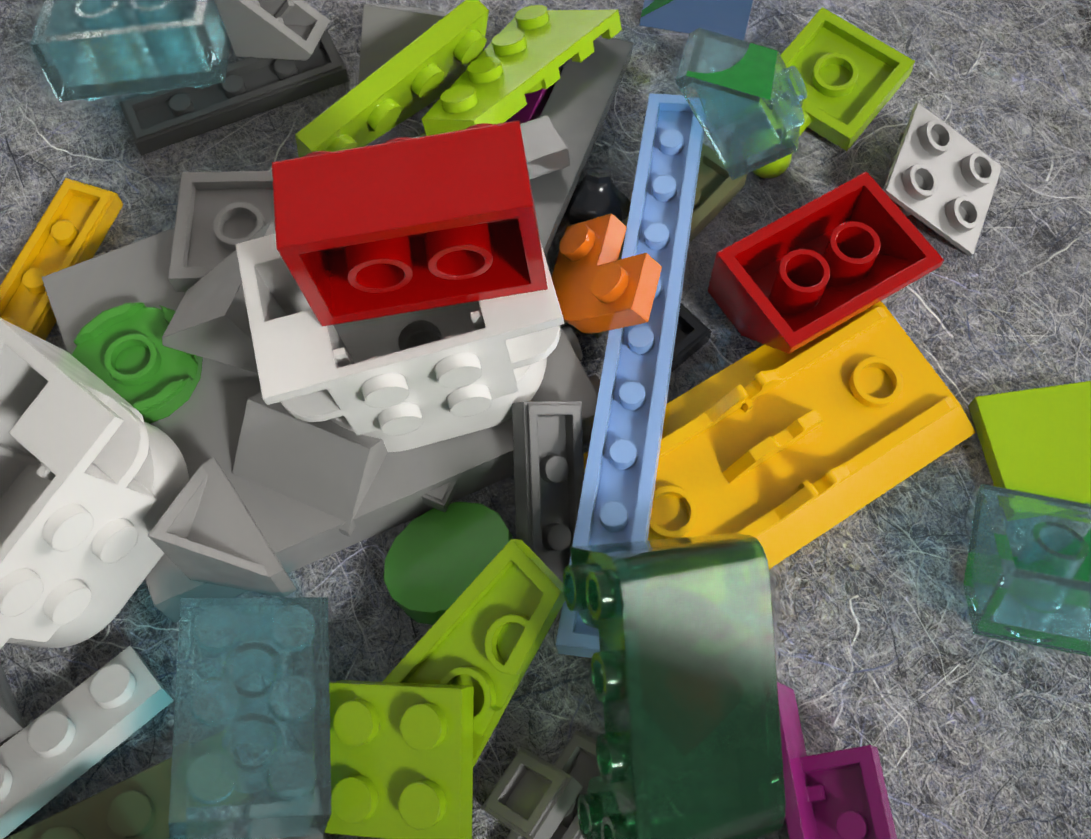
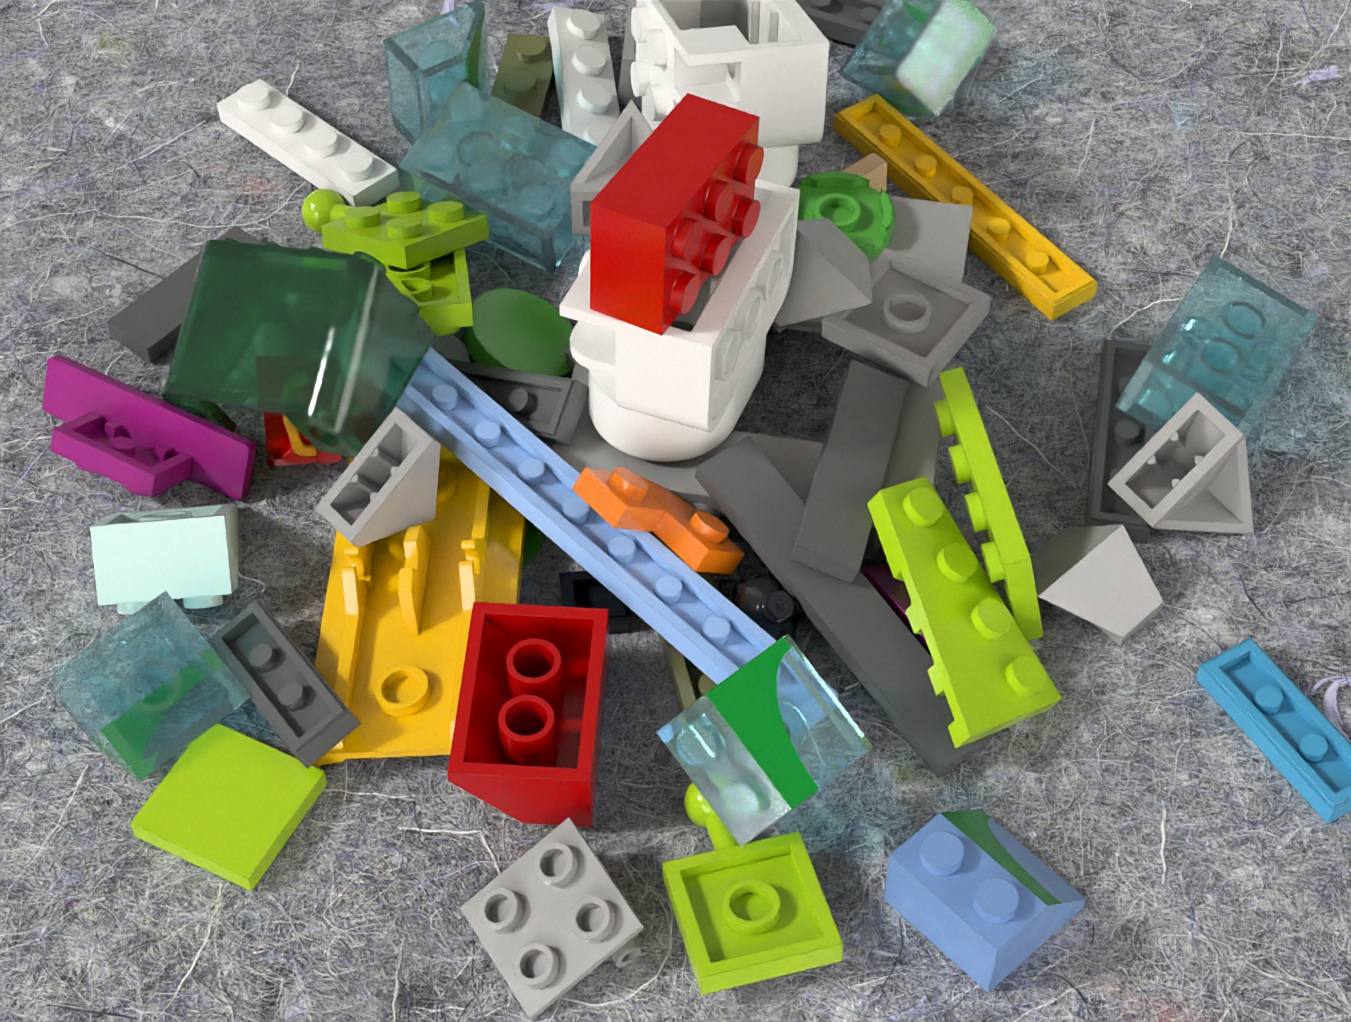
camera: 125 degrees right, 15 degrees down
none -> light aqua slope [90,503,239,614]
none -> dark grey tile [207,598,361,769]
none -> light grey slope [315,406,441,547]

